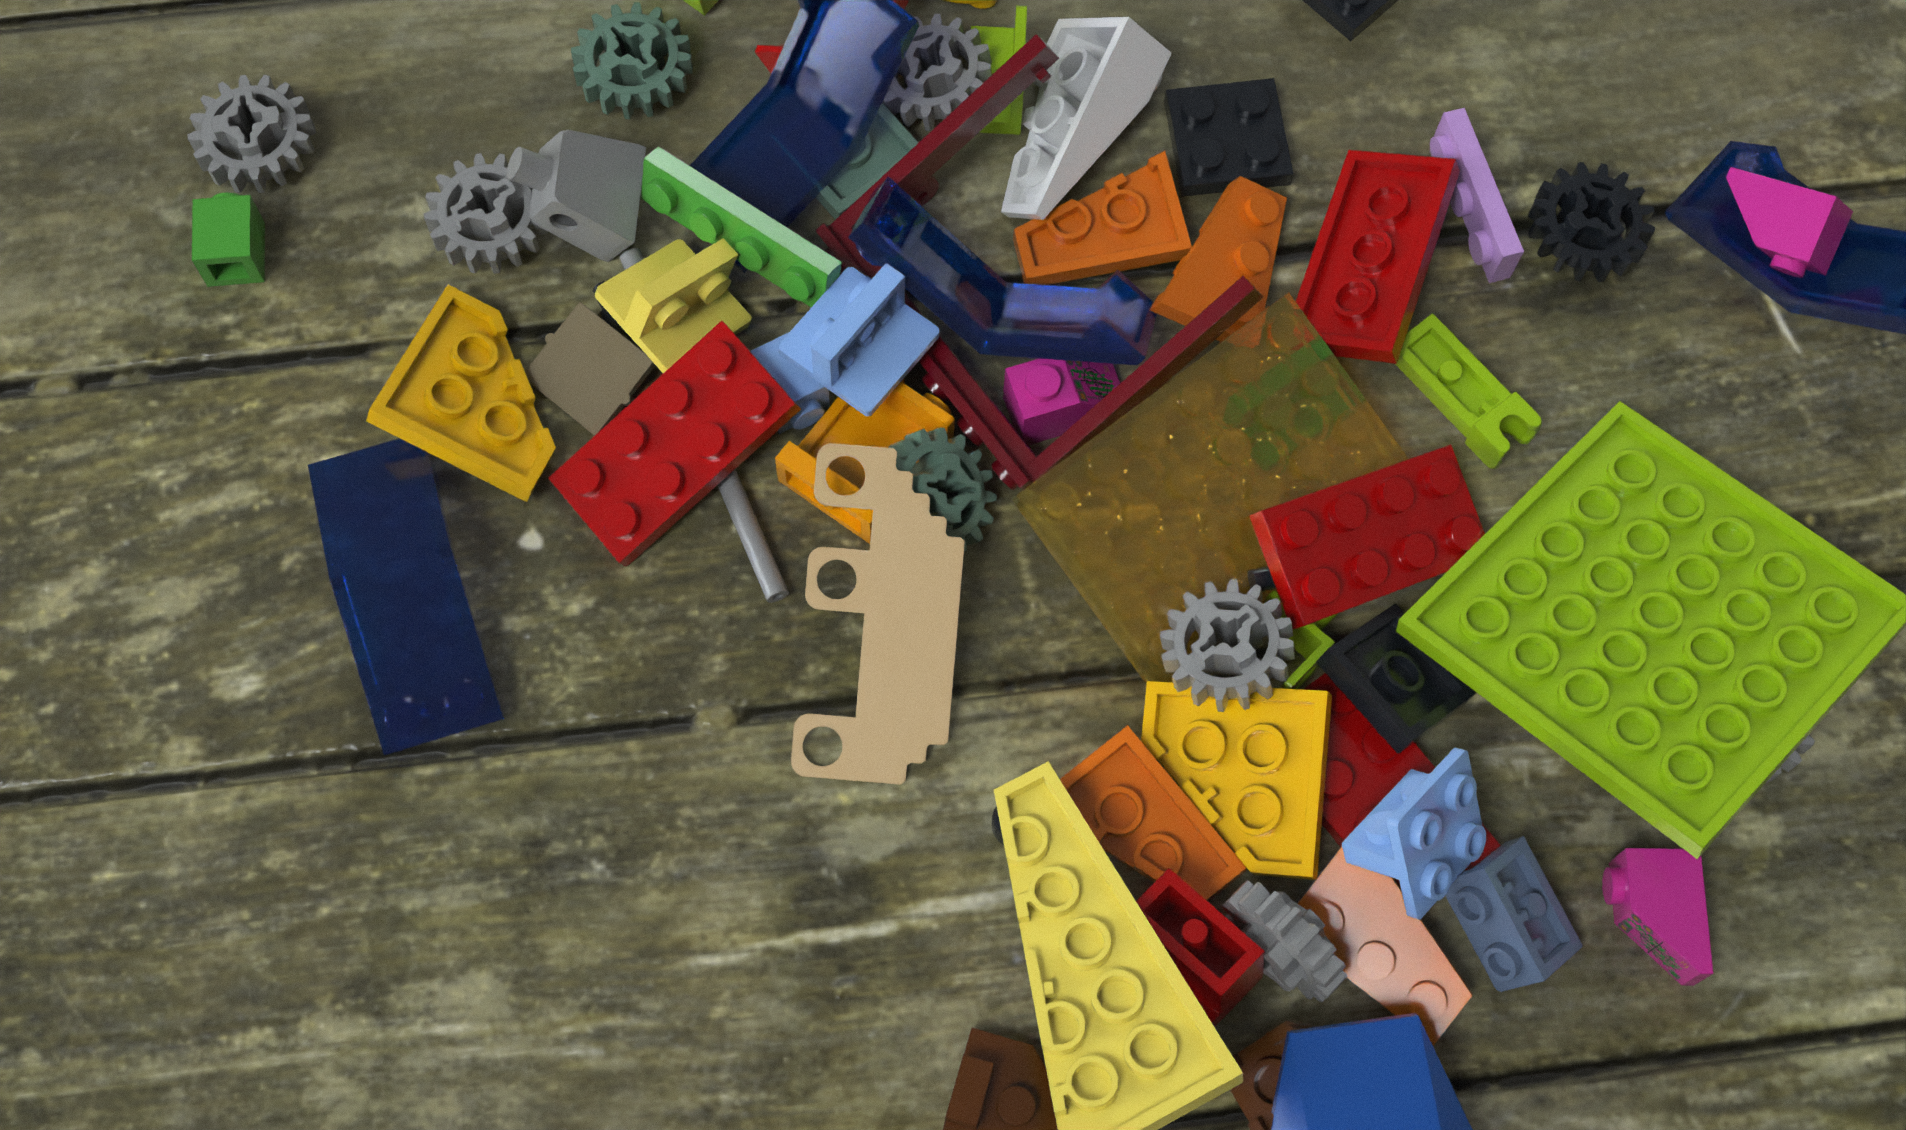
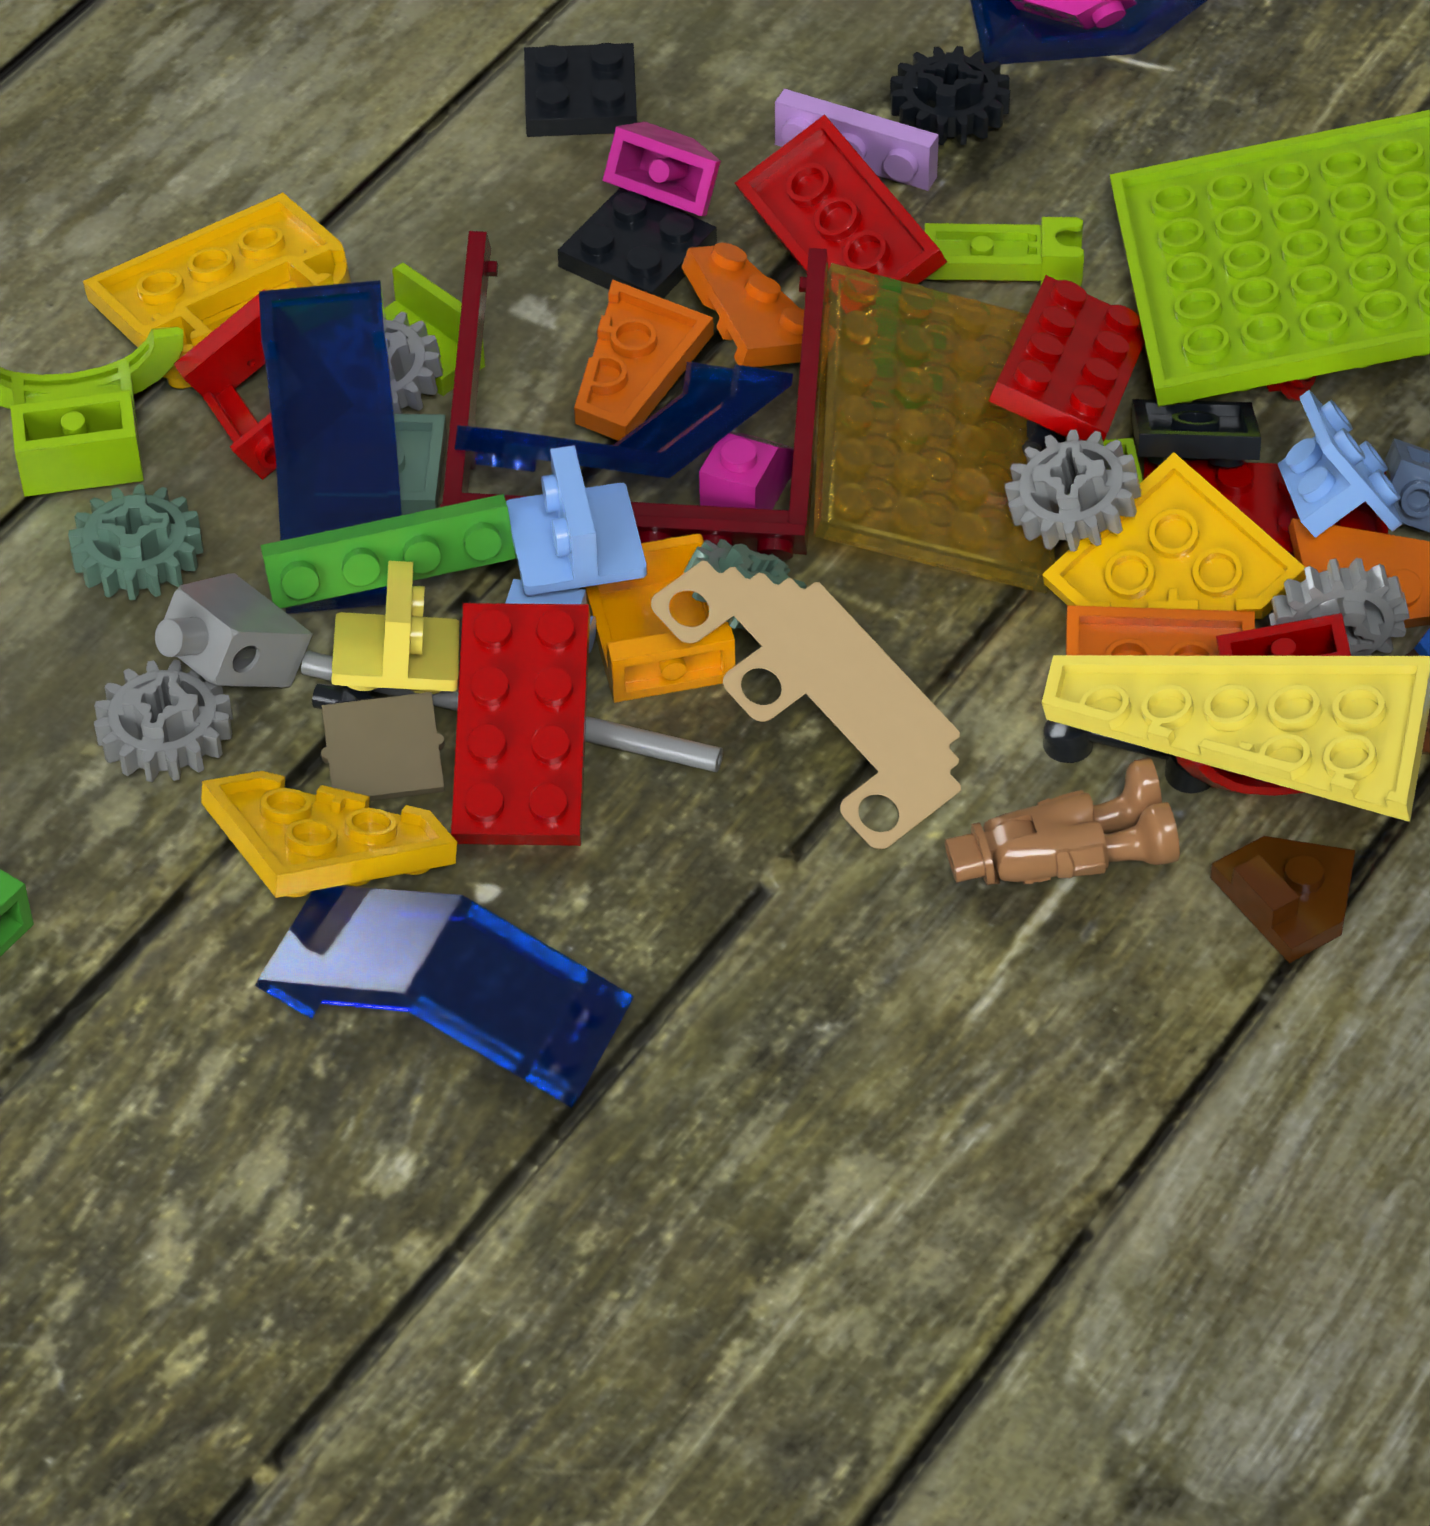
camera: 45 degrees left, 20 degrees down
white wedge [1001,17,1172,220] -> none
none -> dark pink slope [602,121,721,216]
none -> medium nougat piece [945,757,1180,885]

